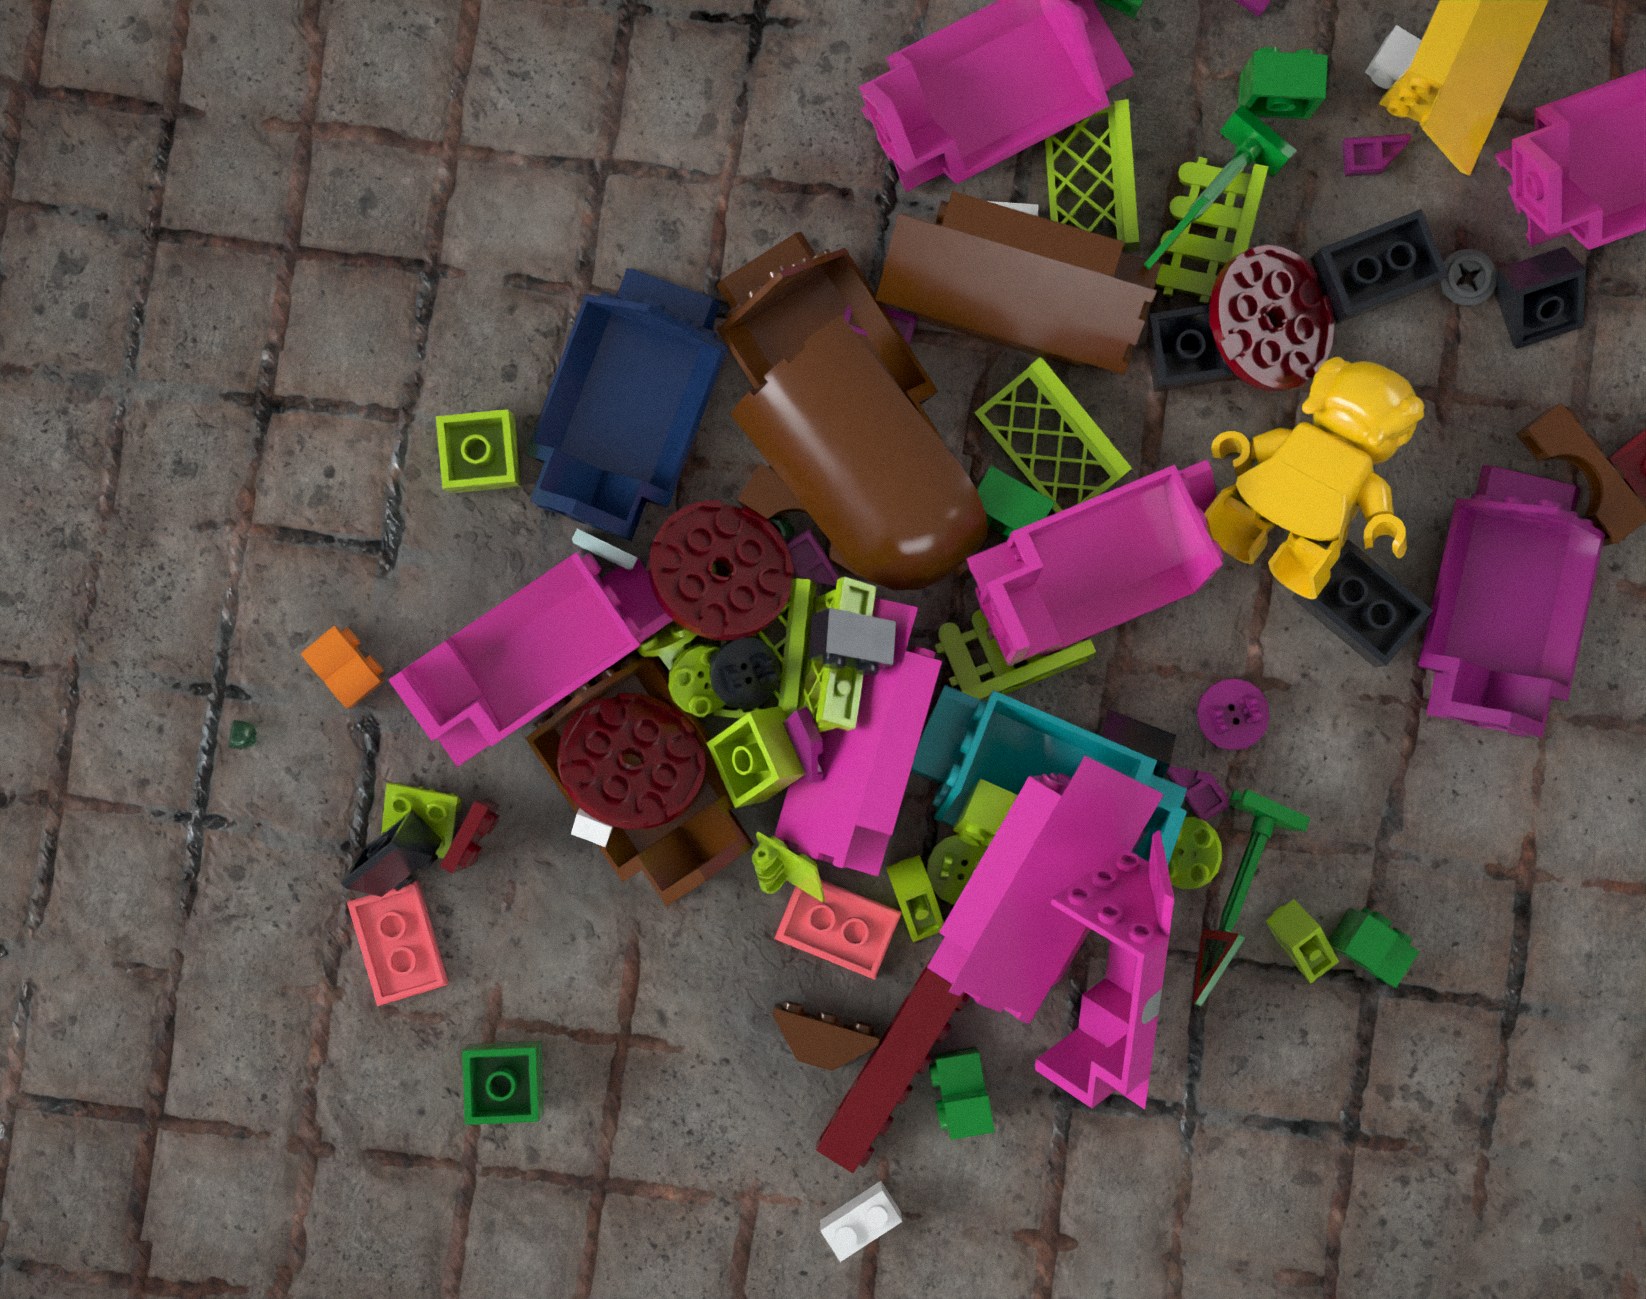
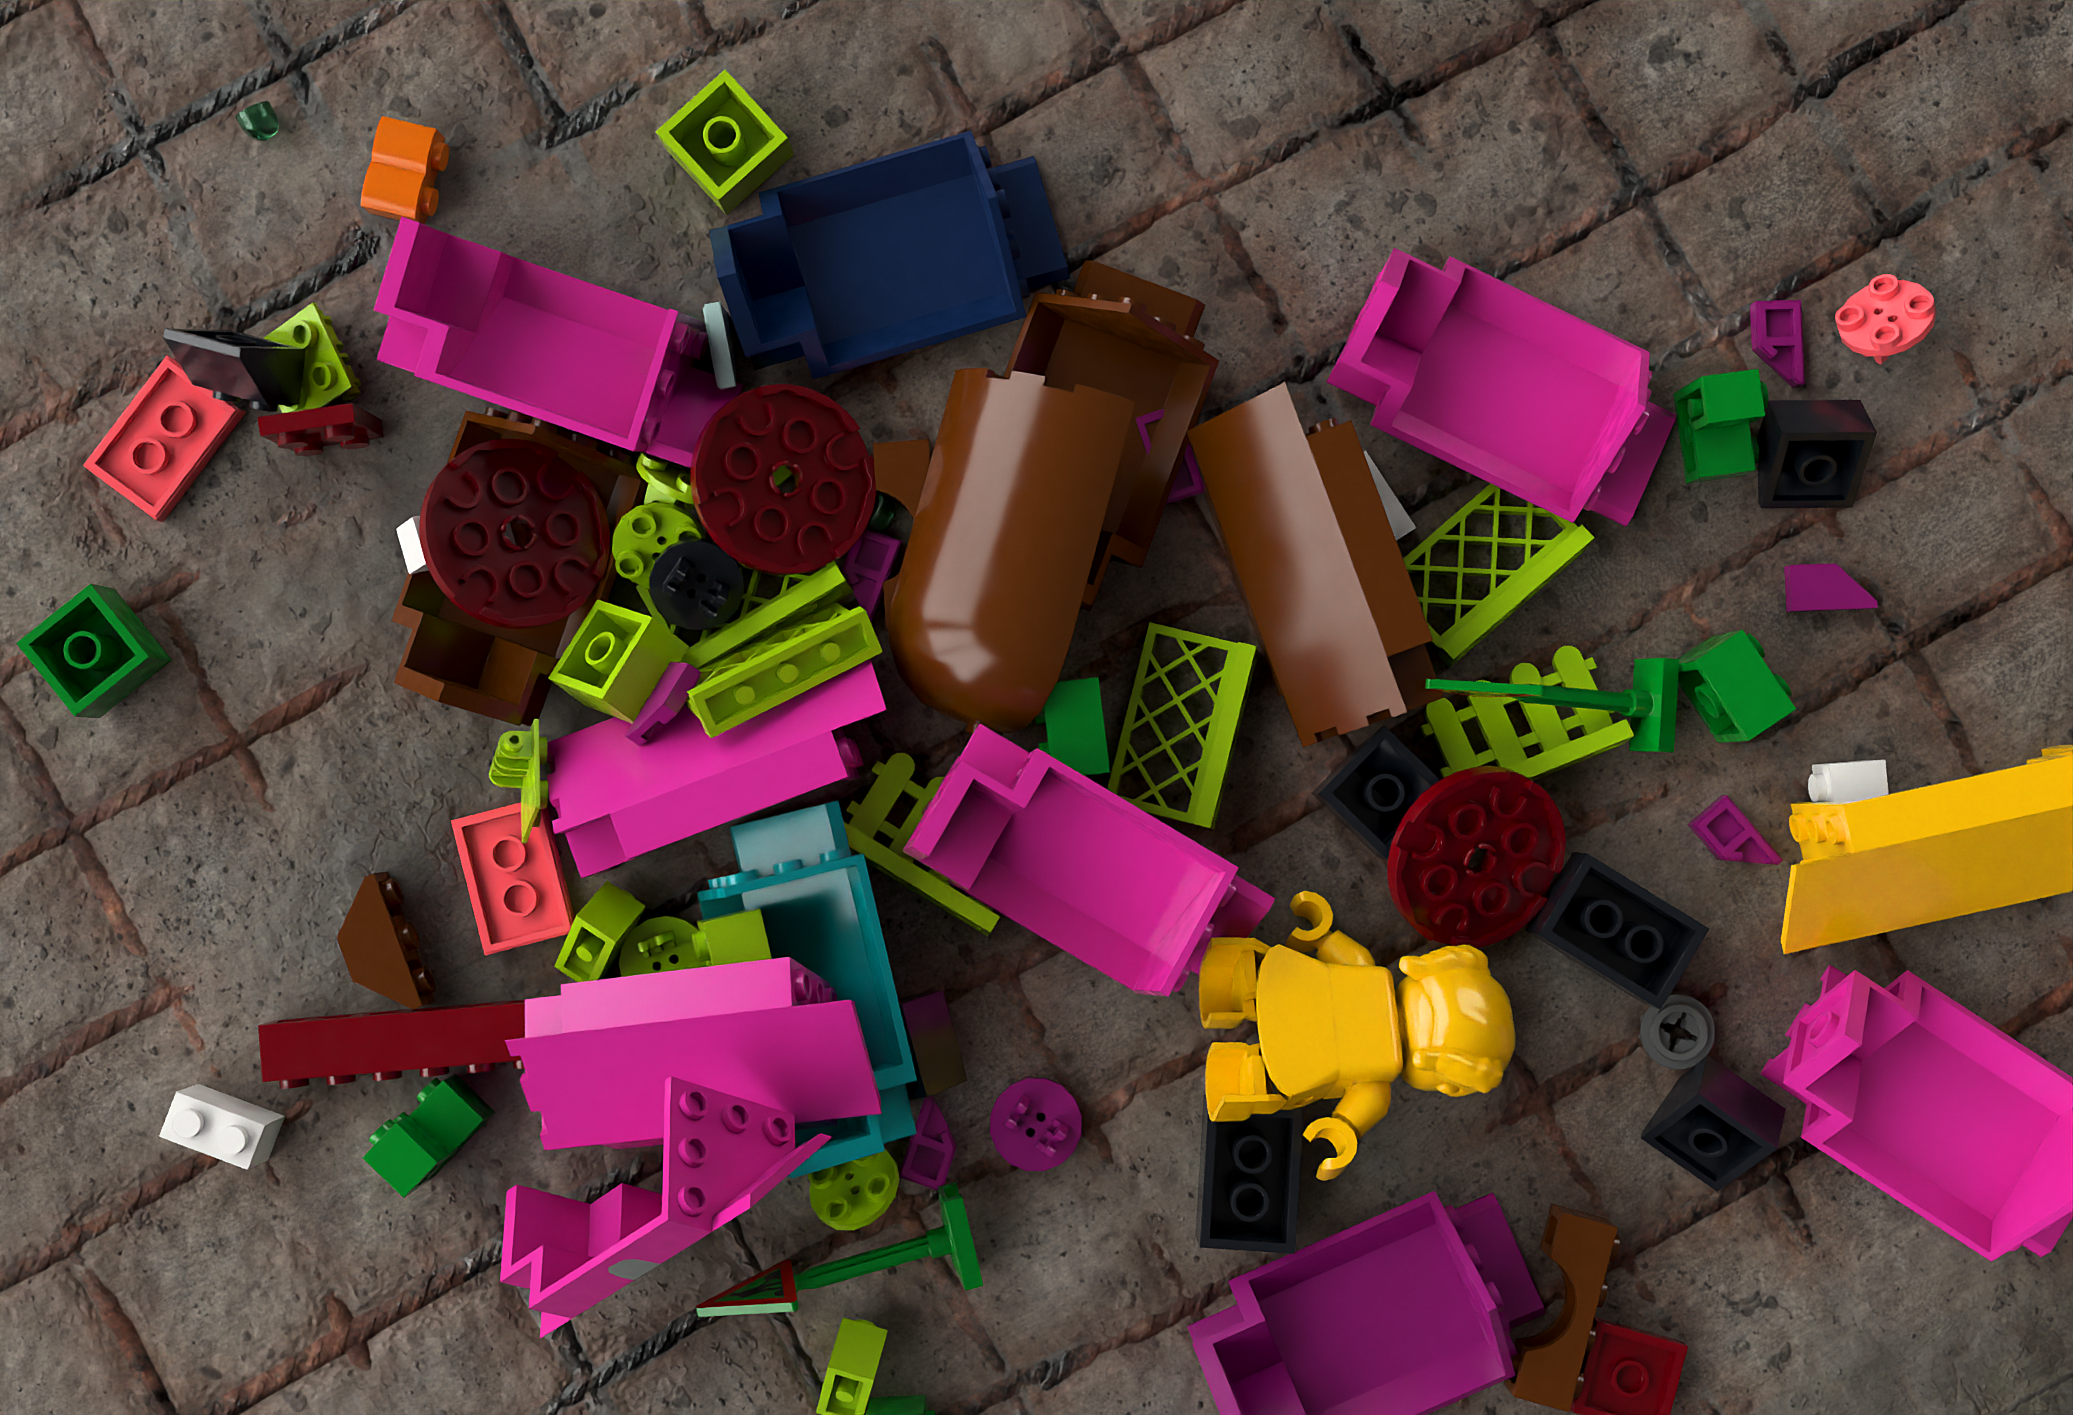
camera: 50 degrees right, 0 degrees up
brick [809,608,896,675] -> none

